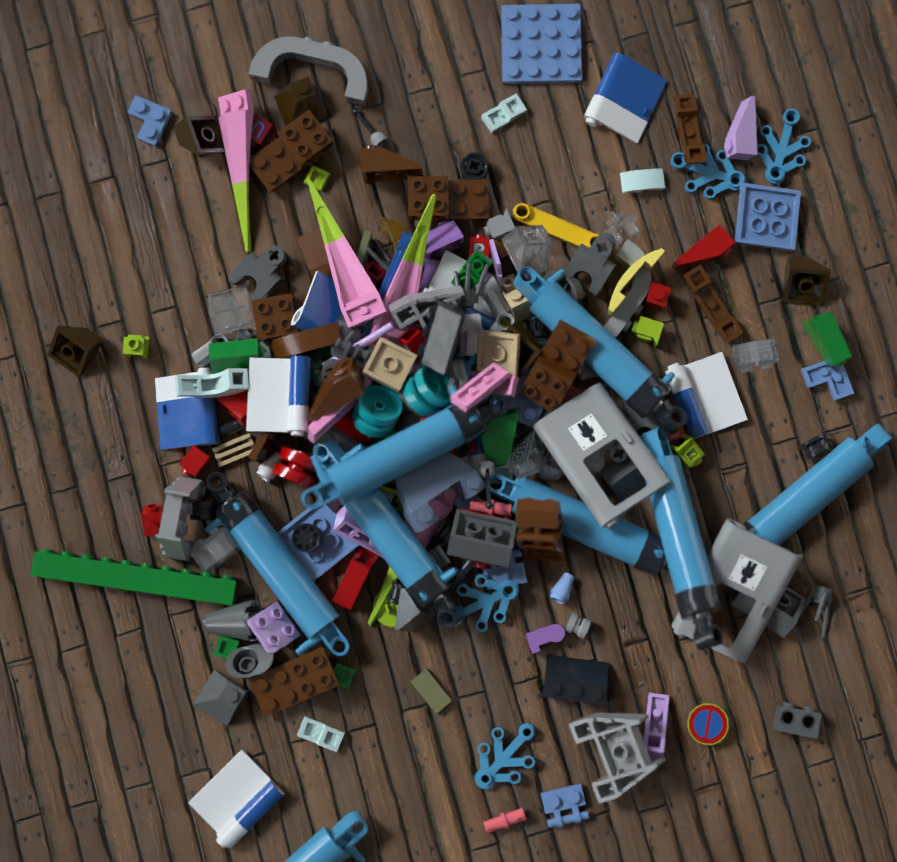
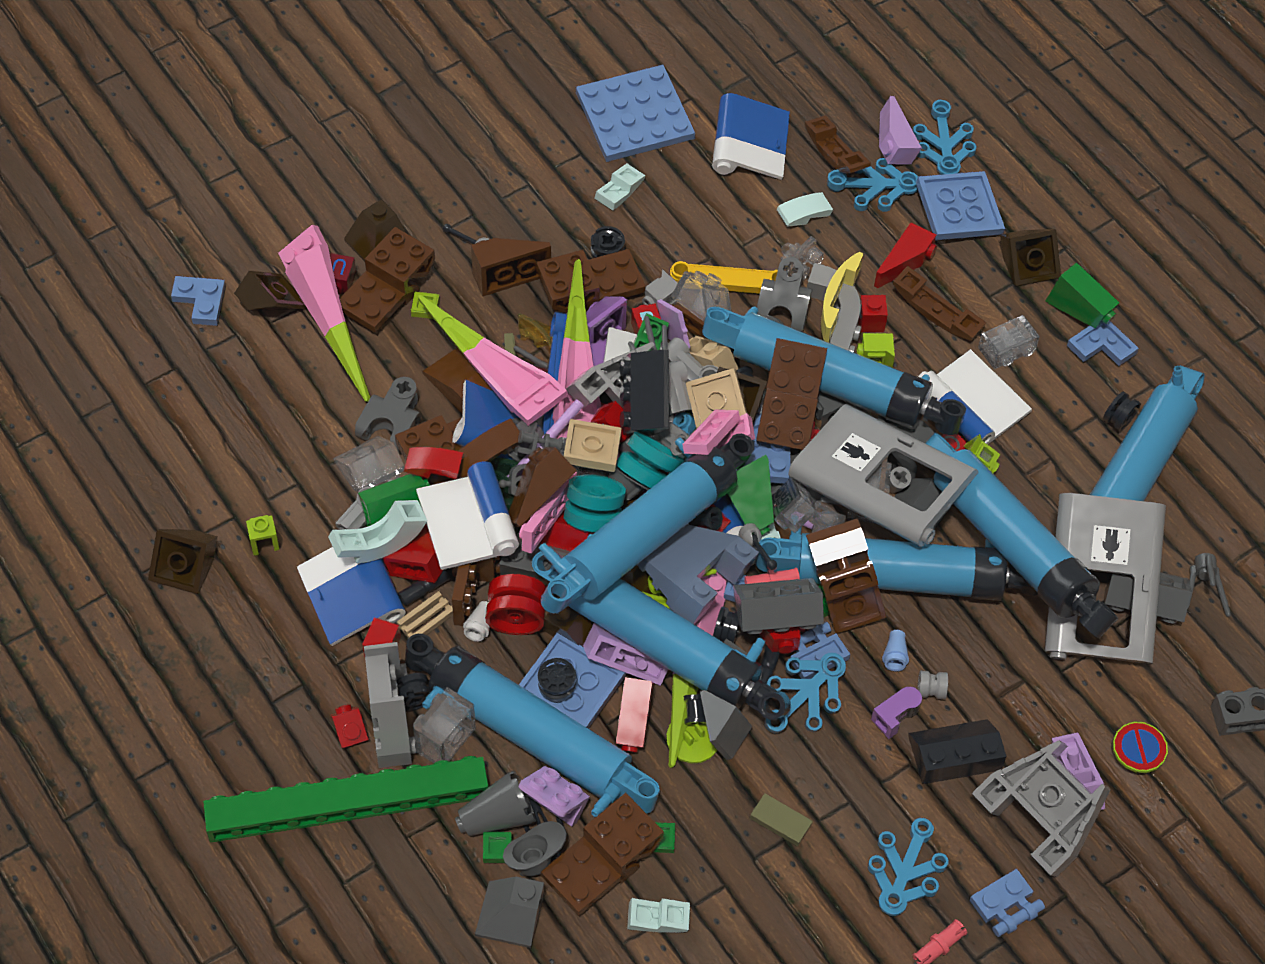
camera: 30 degrees left, 25 degrees down
light grey arch [248,37,368,106] -> none
none -> red slope [404,447,463,479]

